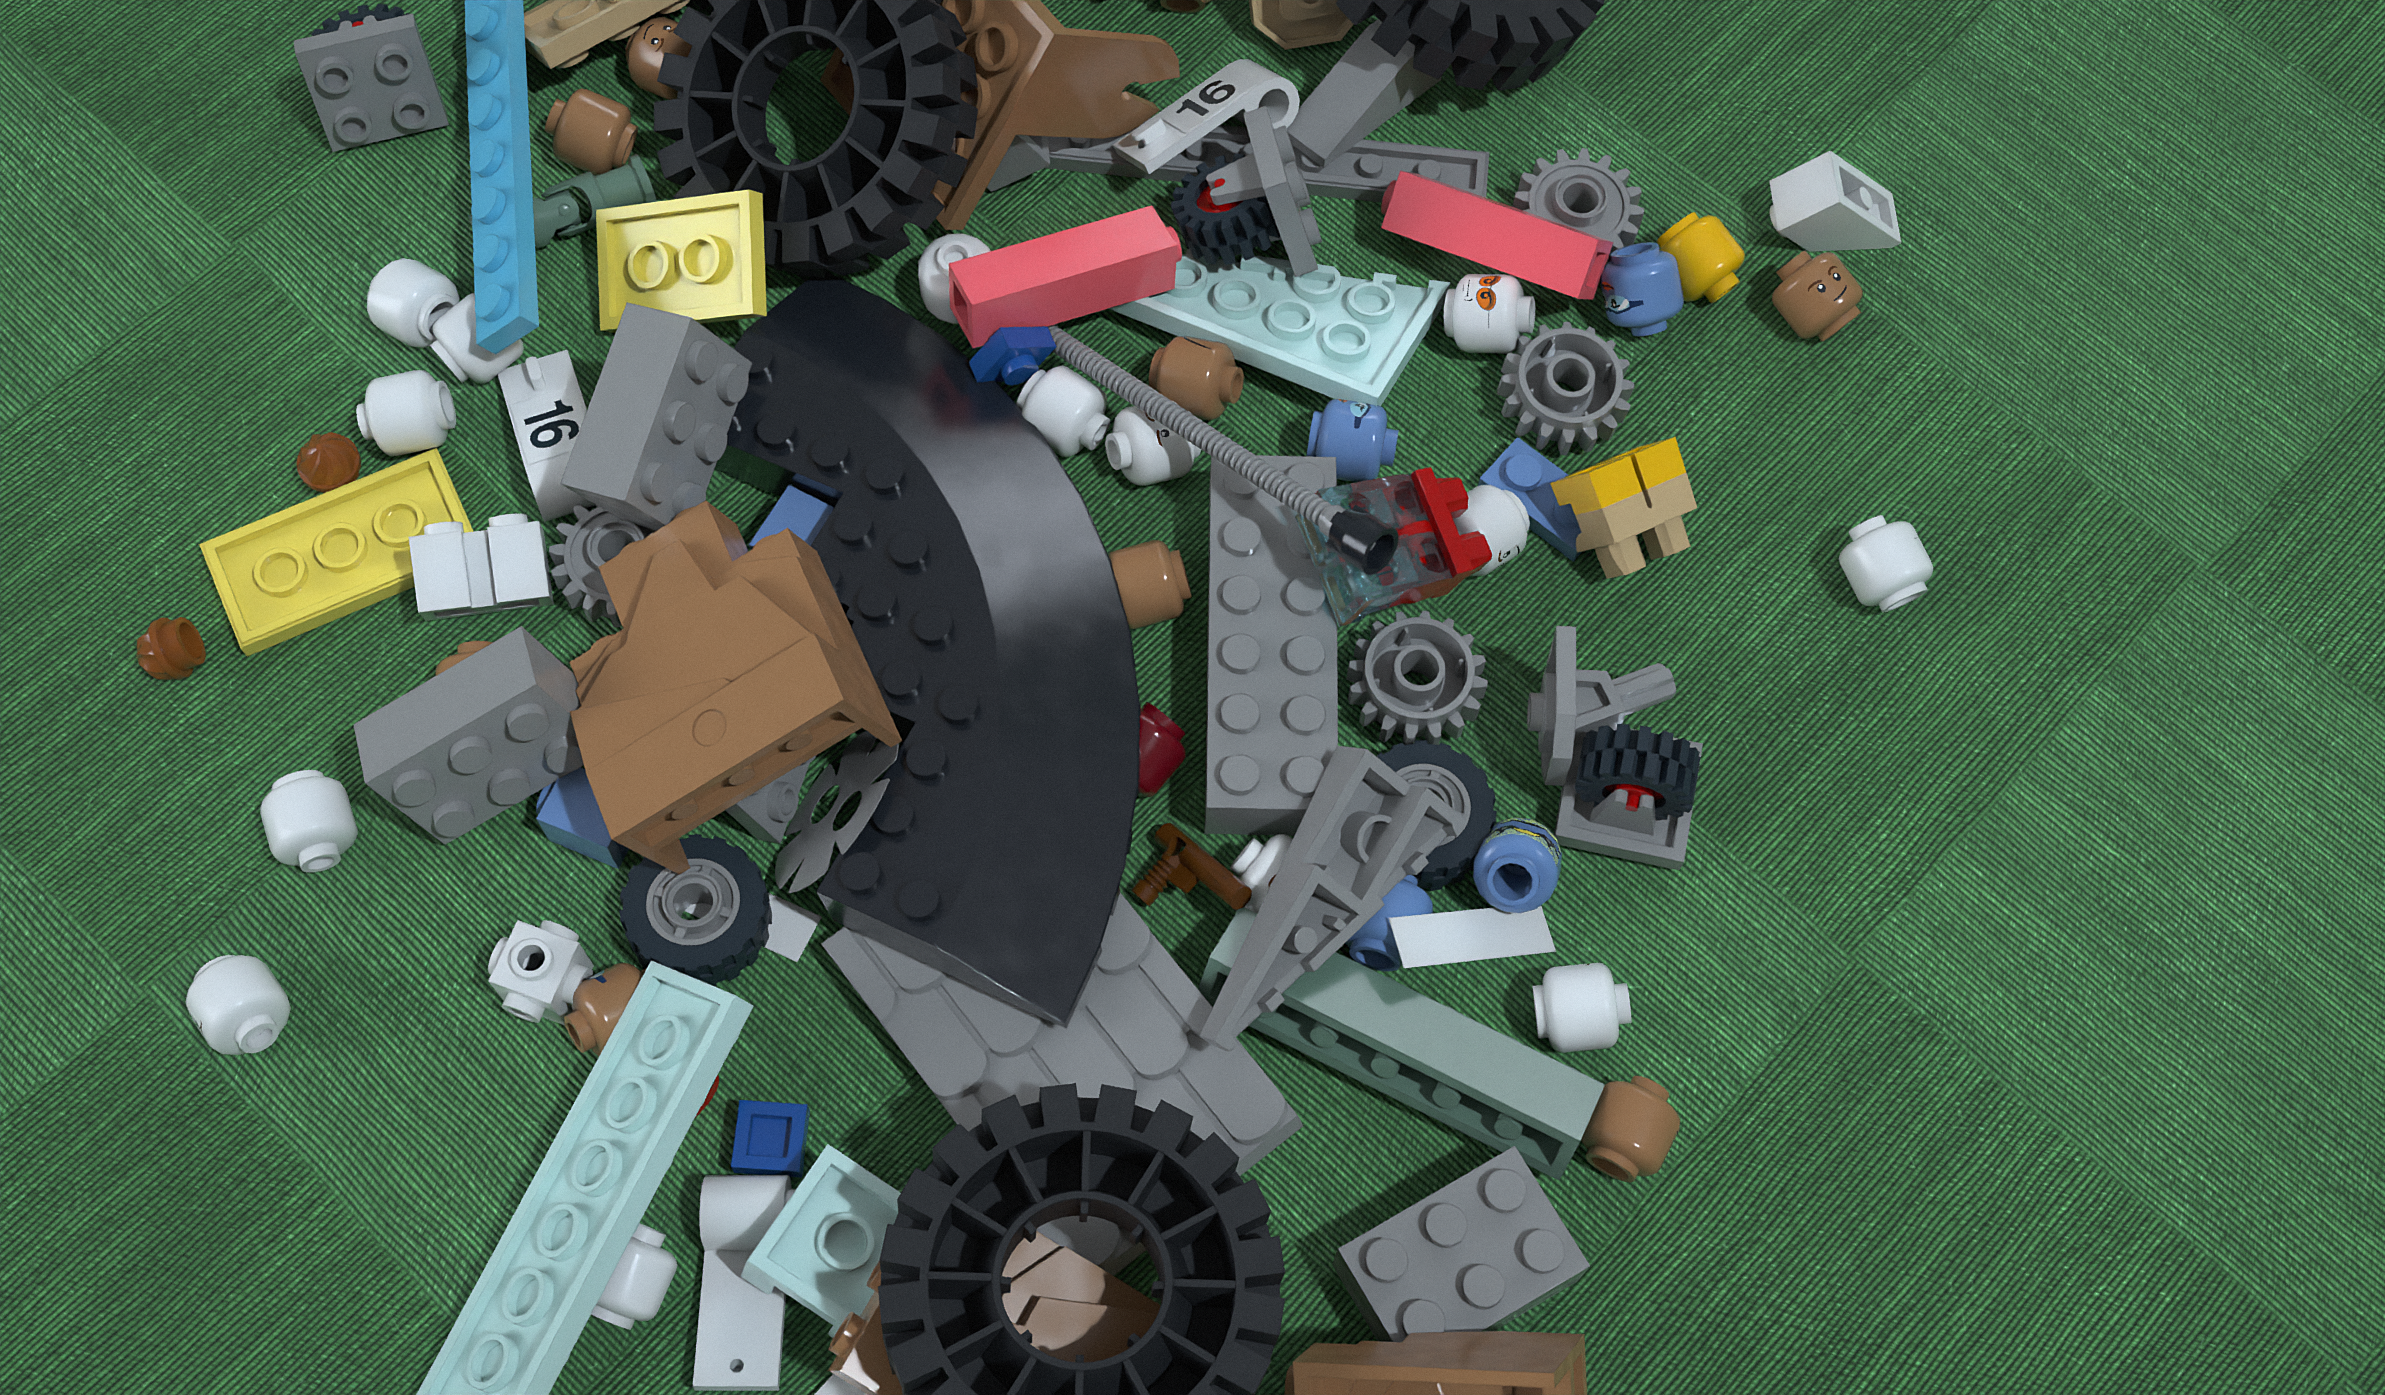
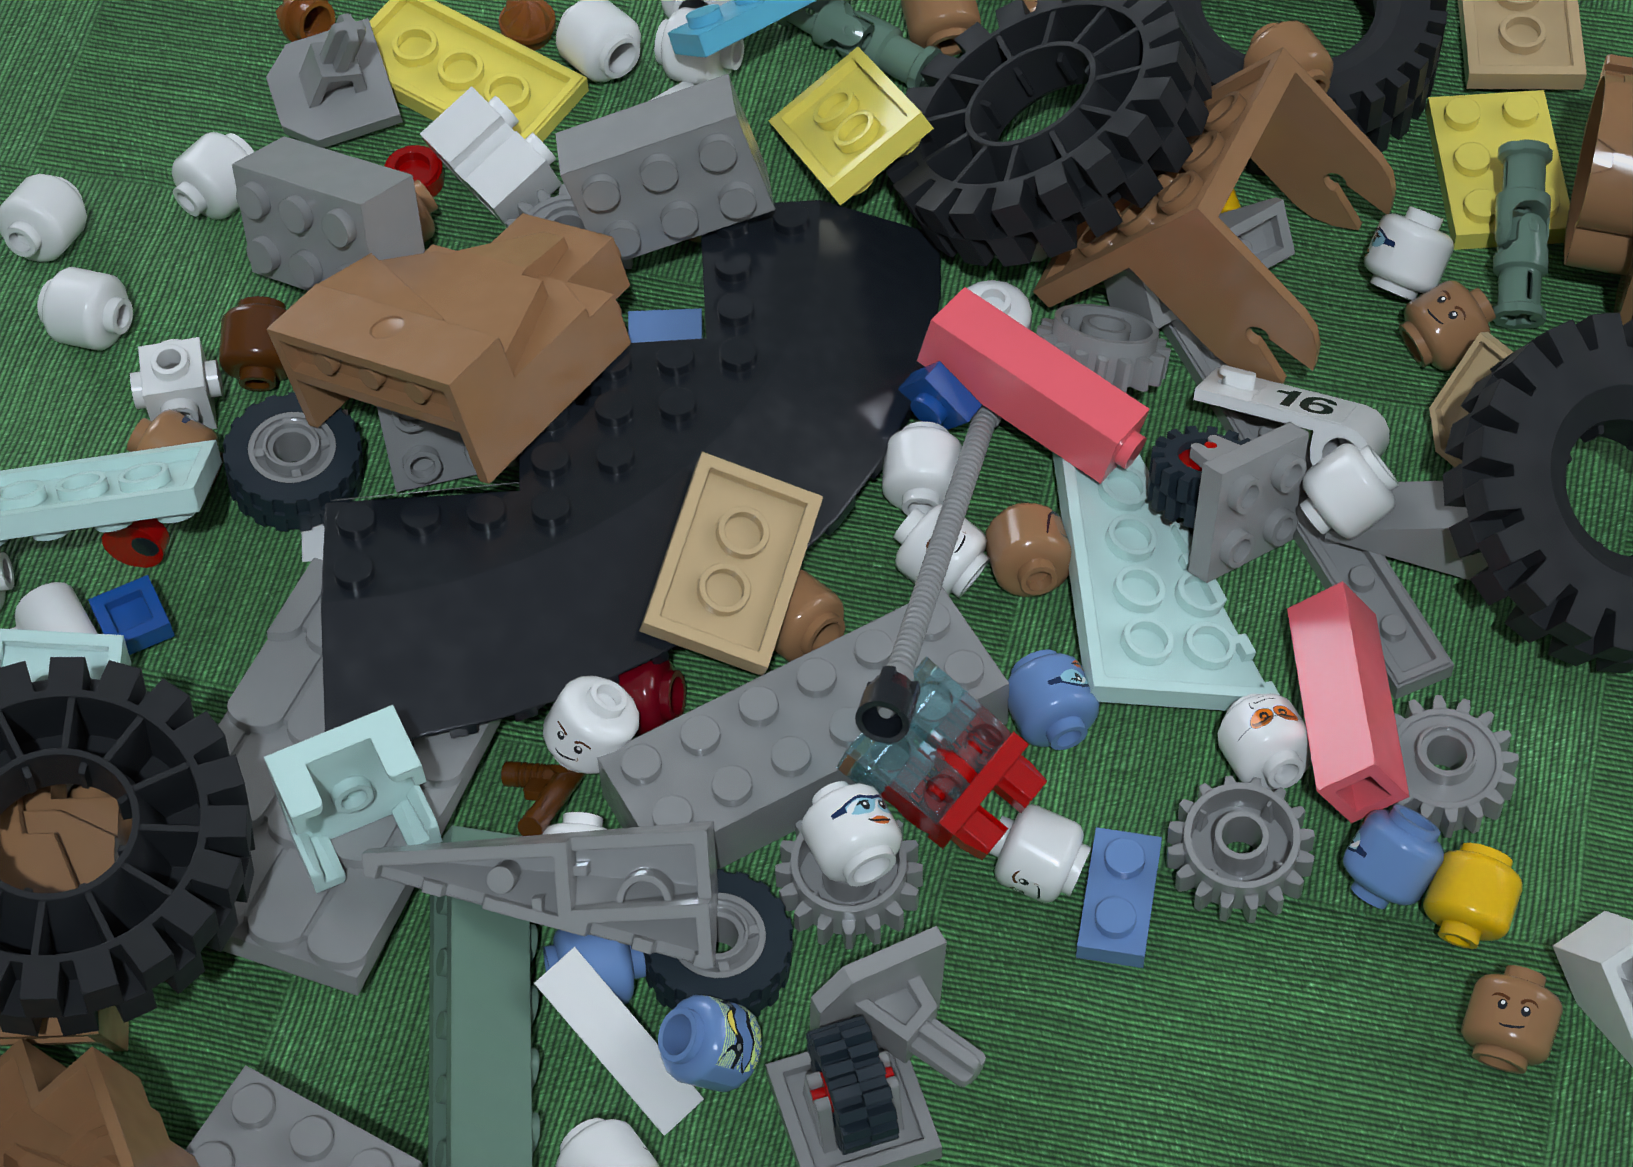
camera: 65 degrees right, 10 degrees down
hips [1550,437,1697,579] -> none
none -> white head [37,267,133,351]
none -> reddish brown head [219,296,288,391]
none -> light aqua panel [264,705,443,894]
none -> light grey piece [266,14,403,148]
none -> red tile [384,145,445,198]
none -> white head [543,676,639,774]
none -> tan plate [639,452,823,676]
none -> white head [801,781,902,887]
none -> light grey gear [1036,304,1171,393]
none -> white head [1300,443,1399,539]

